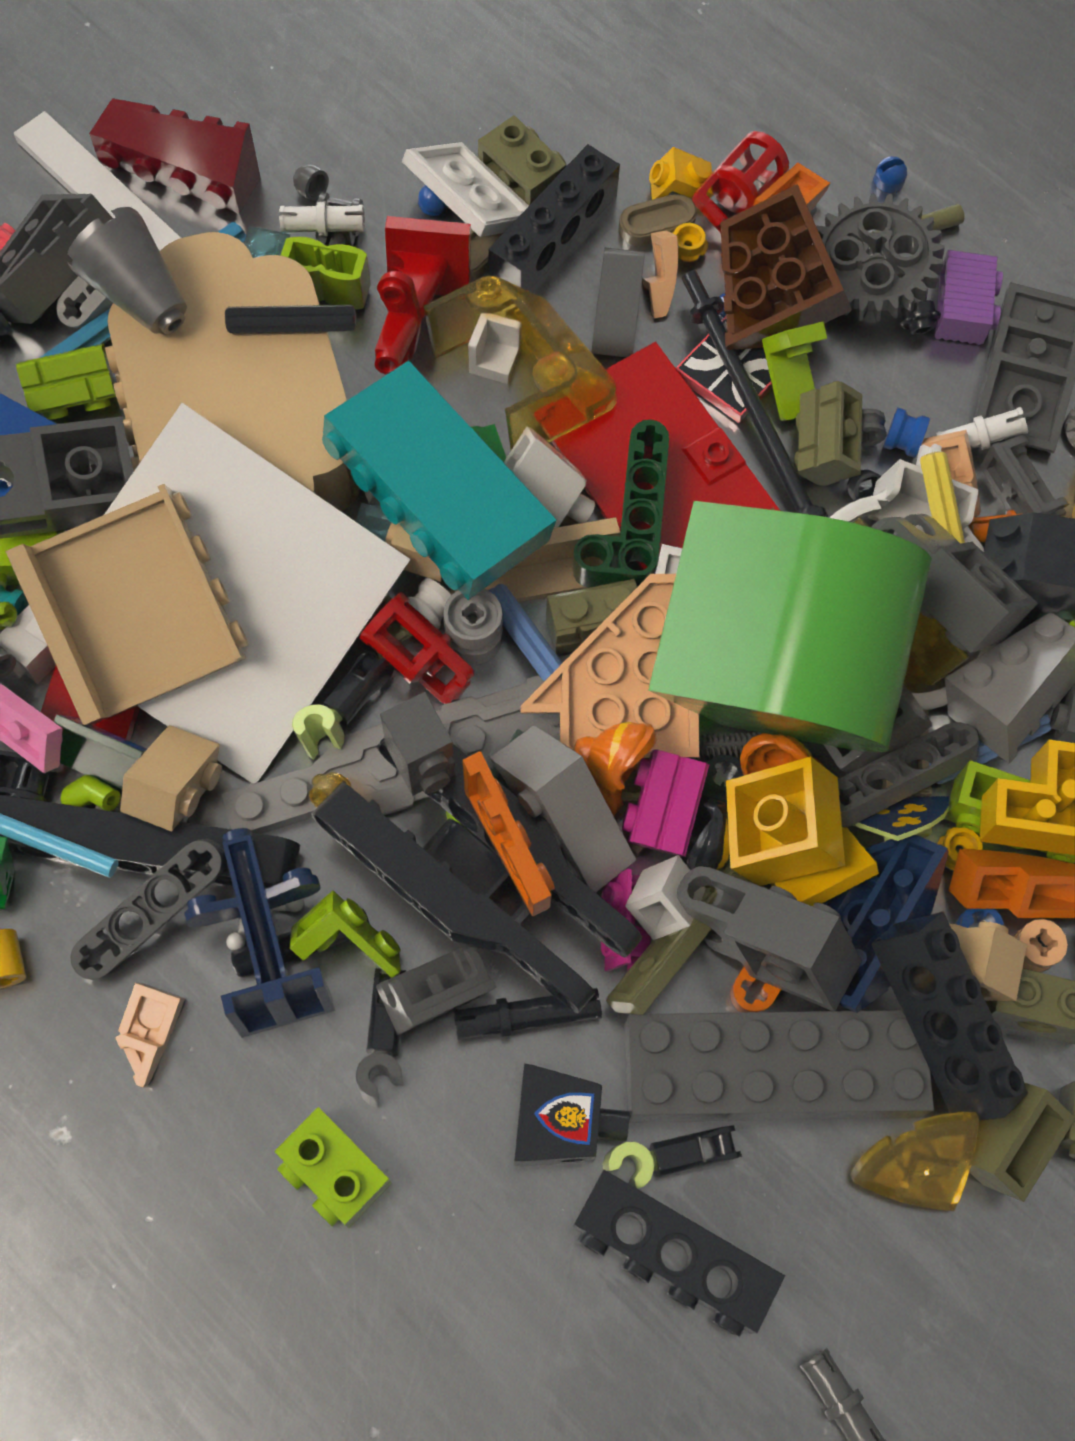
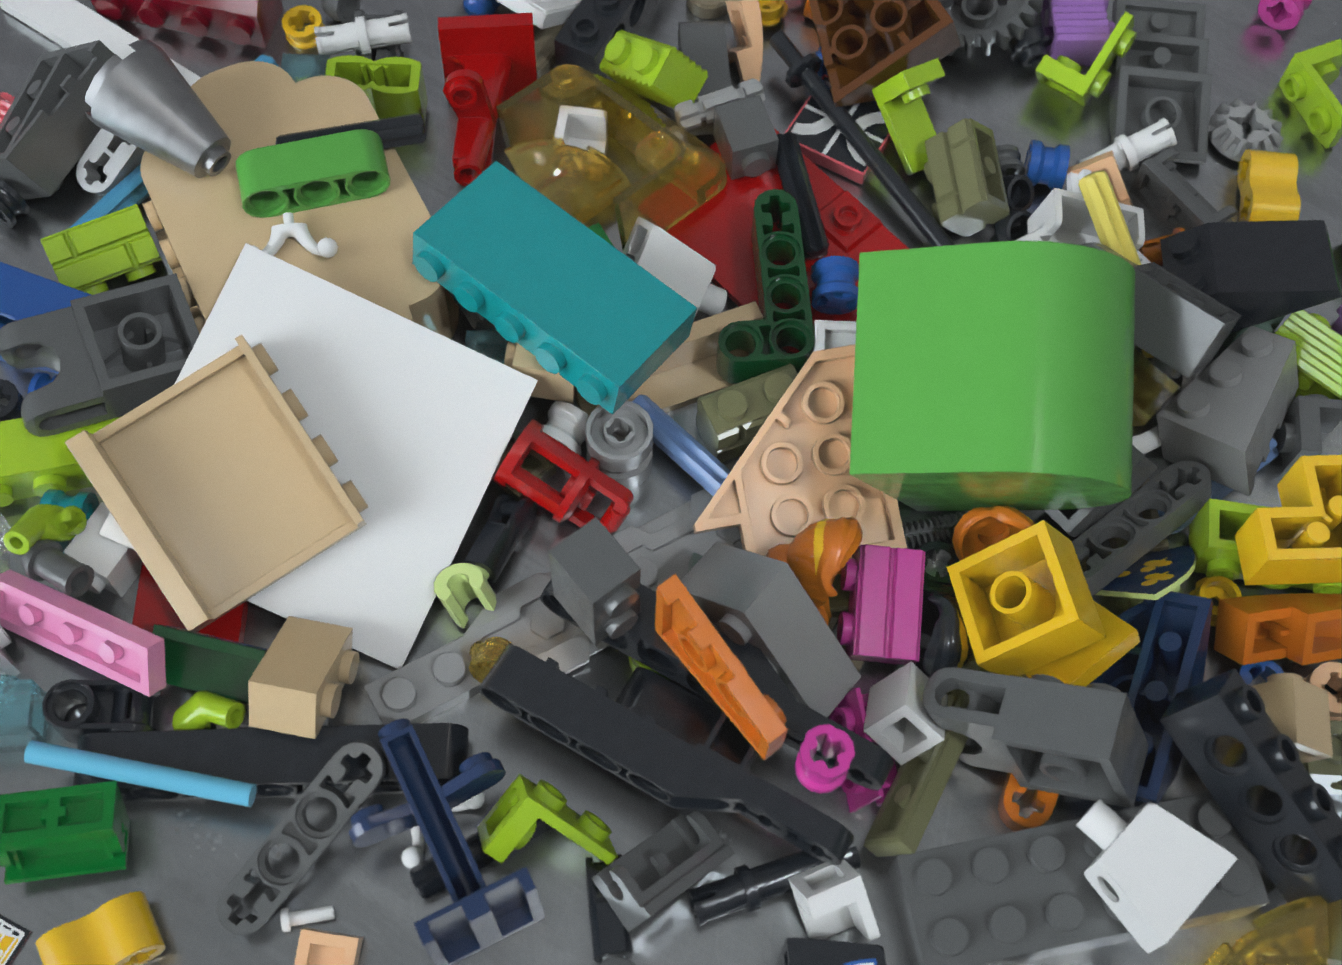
camera: 10 degrees left, 5 degrees down
none -> bright green beam [235,129,391,218]
none -> white piece [241,212,338,258]
none -> white piece [280,905,335,932]
none -> yellow bush [282,5,324,49]
none -> clear yellow brick [504,137,632,224]
none -> lime brick [599,30,708,109]
none -> light grey axle [674,78,765,131]
none -> dark grey brick [713,95,779,180]
none -> black axle [776,132,829,260]
none -> white panel [788,859,880,942]
none -> dark pink bush [795,724,855,794]
none -> blue wheel [811,256,859,315]
none -> black hinge [1003,175,1034,211]
none -> lime bracket [1035,11,1137,107]
none -> white torso [1076,799,1237,954]

